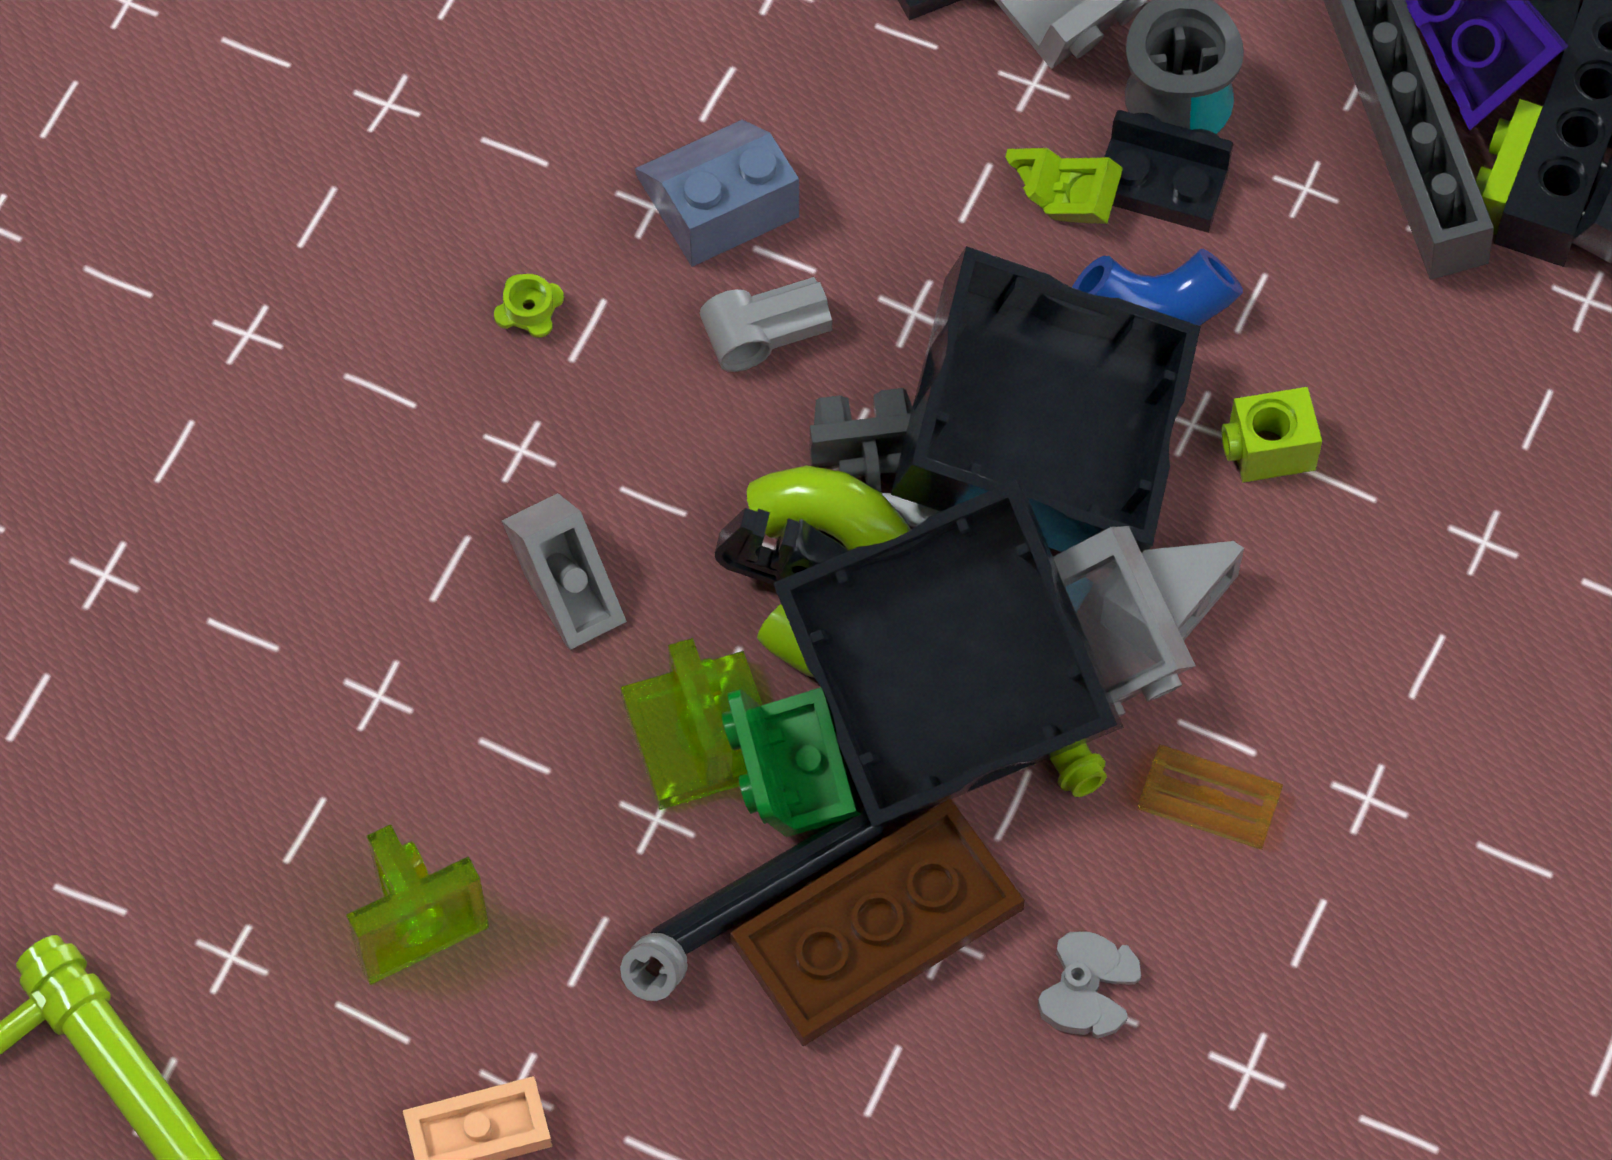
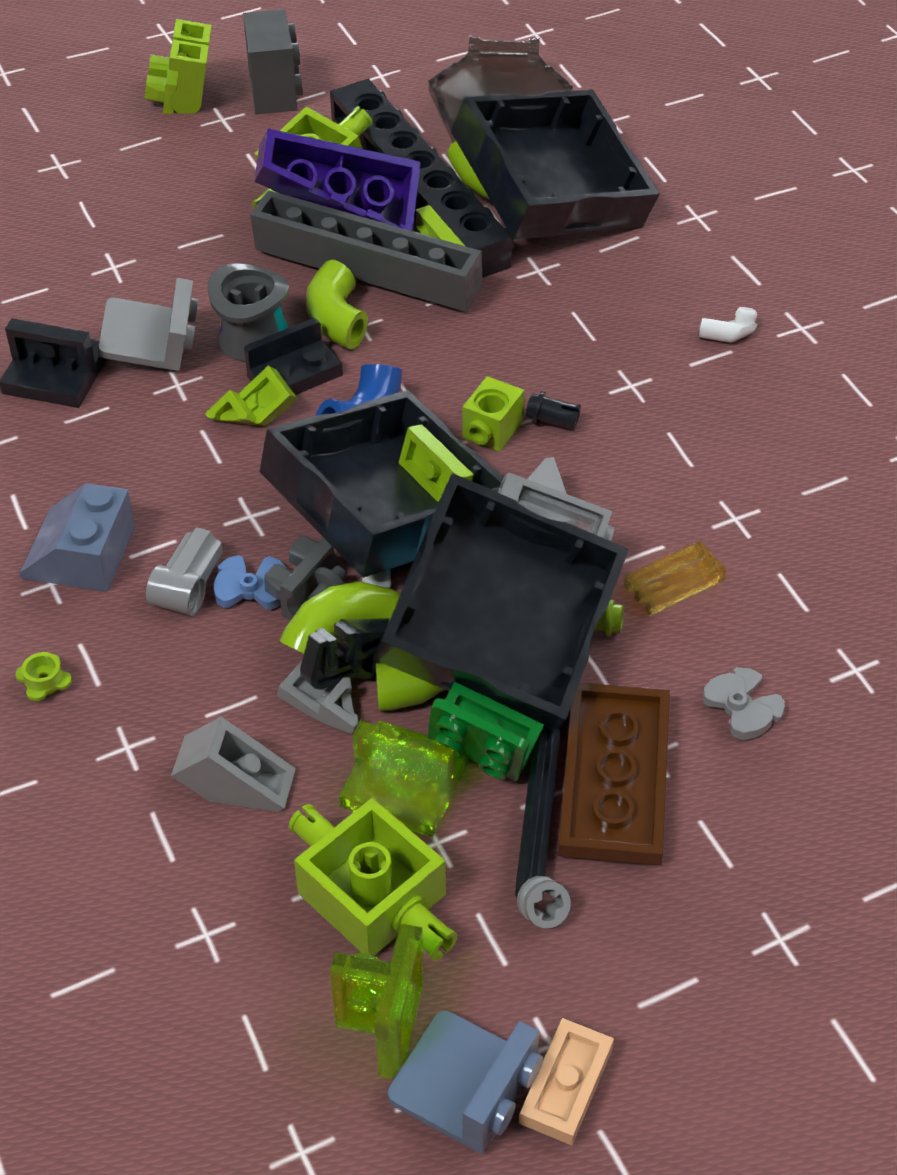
camera: 50 degrees left, 15 degrees down
none -> medium blue piece [213,555,285,610]
none -> light grey slope [277,661,358,734]
none -> lime brick [288,797,458,961]
none -> lime cylinder [306,260,368,350]
none -> sand blue bracket [388,1011,543,1155]
none -> lime plate [398,424,474,502]
none -> black pin [525,391,581,431]

